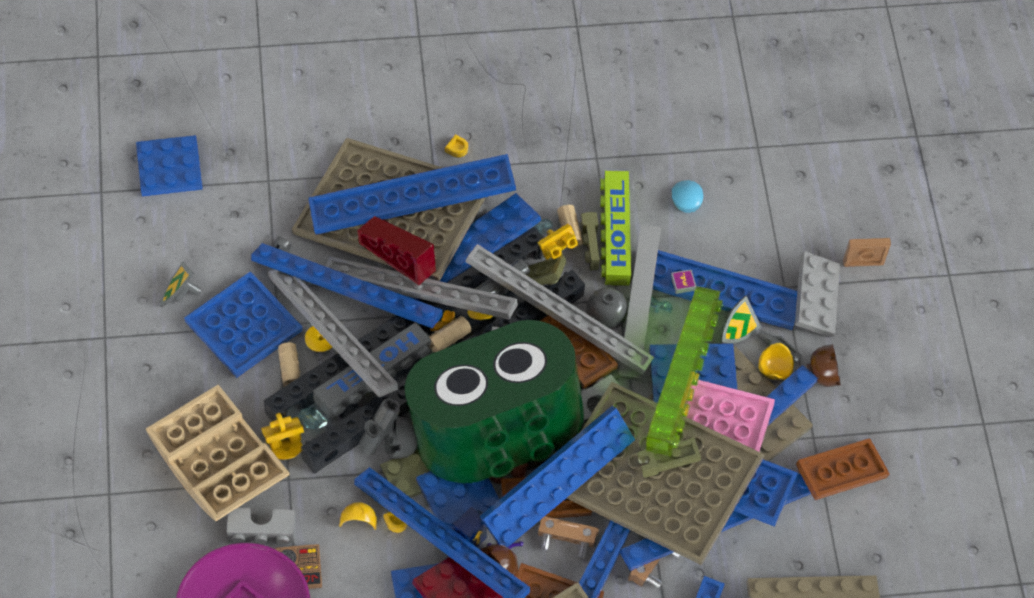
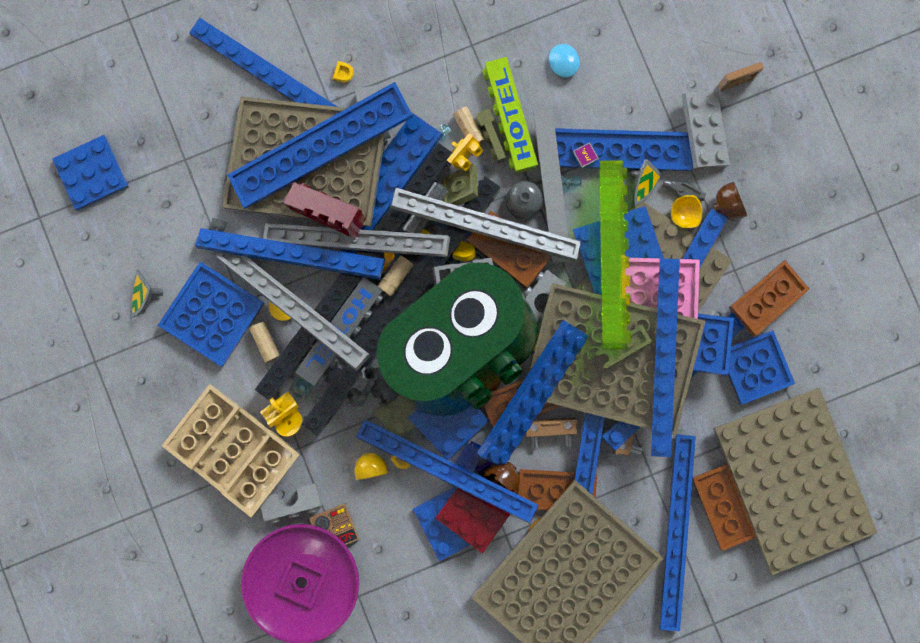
camera: 15 degrees left, 25 degrees up
none -> blue plate [189,17,337,107]
none -> blue plate [651,258,680,457]
none -> blue plate [728,330,795,405]

